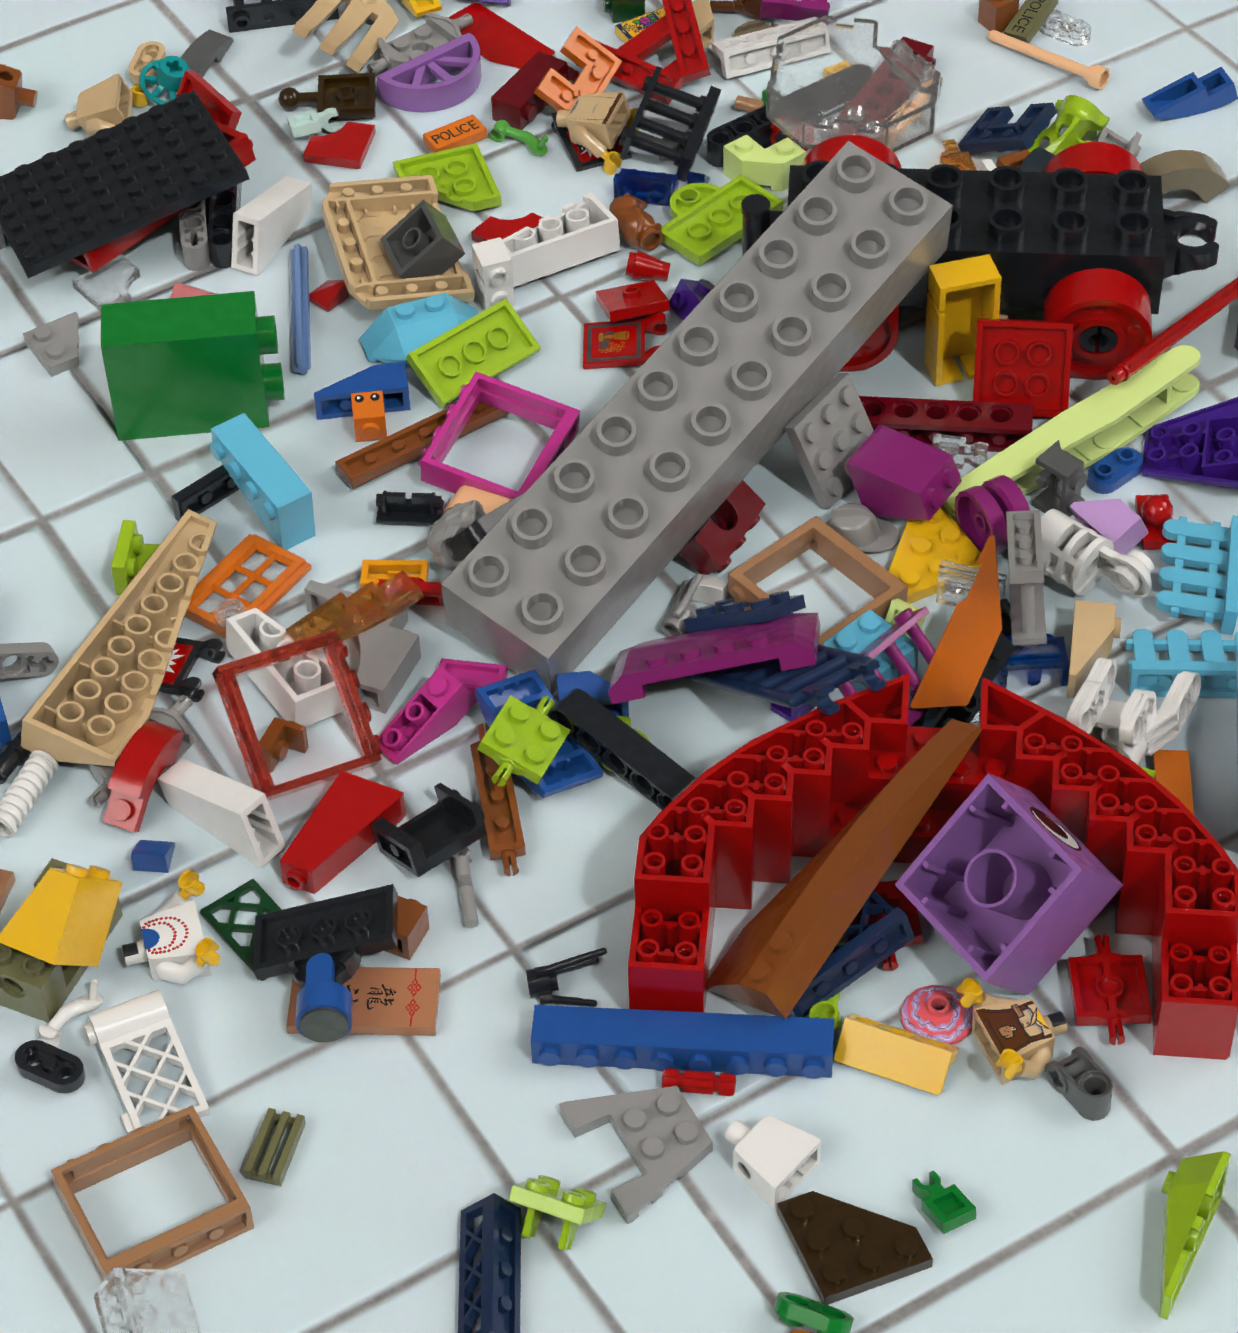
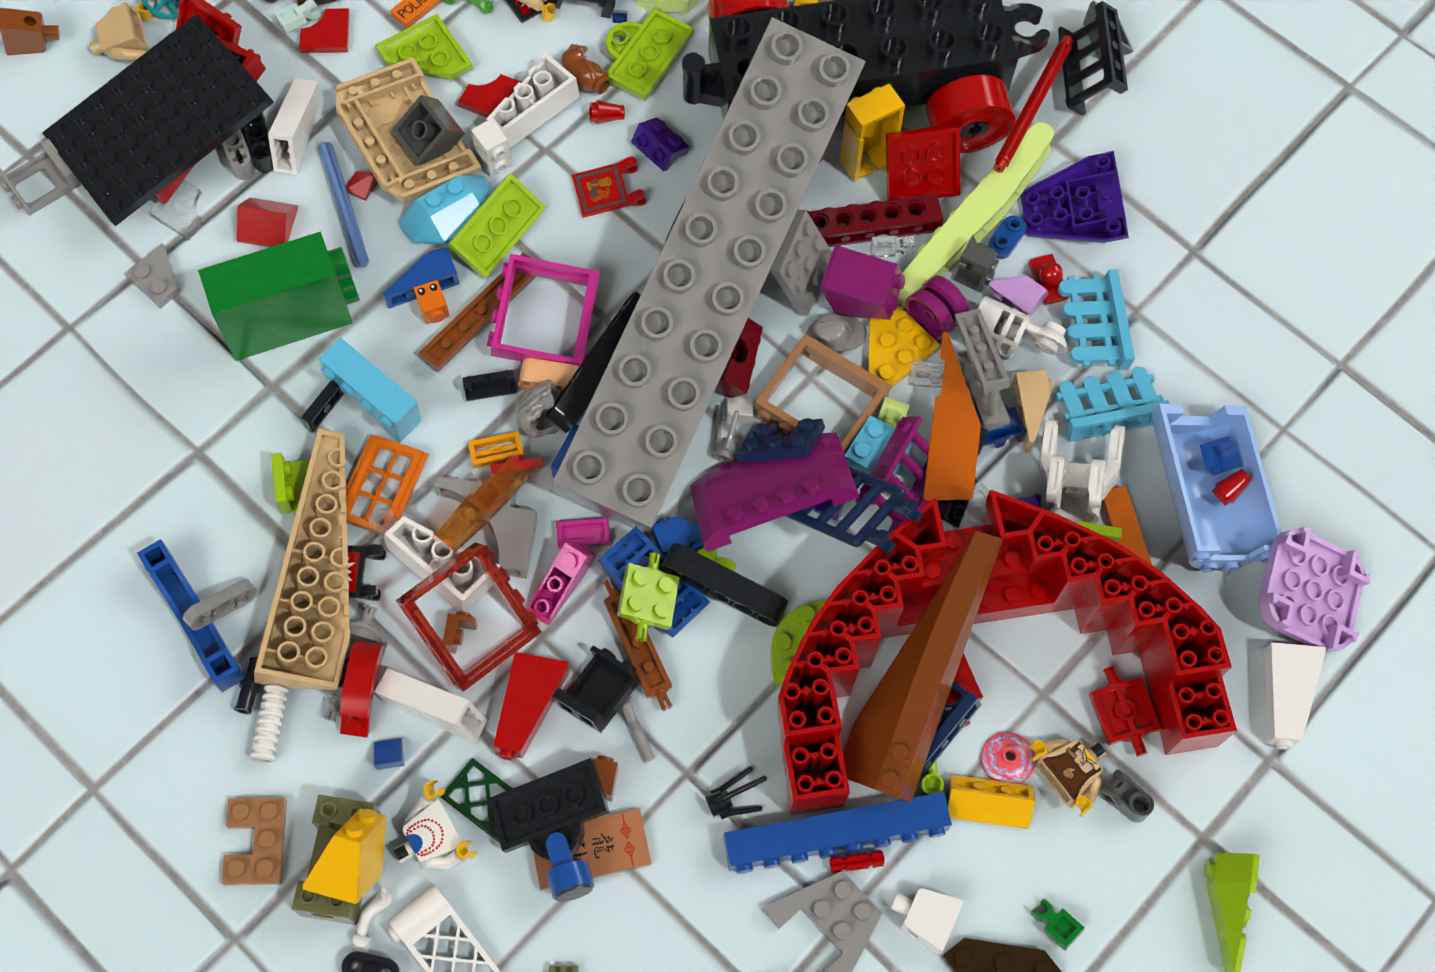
camera: 20 degrees left, 20 degrees up
red plate [595,280,670,322] -> none
clear blue bracket [613,168,679,206] -> none
medium lavender brick [895,773,1123,995] -> none

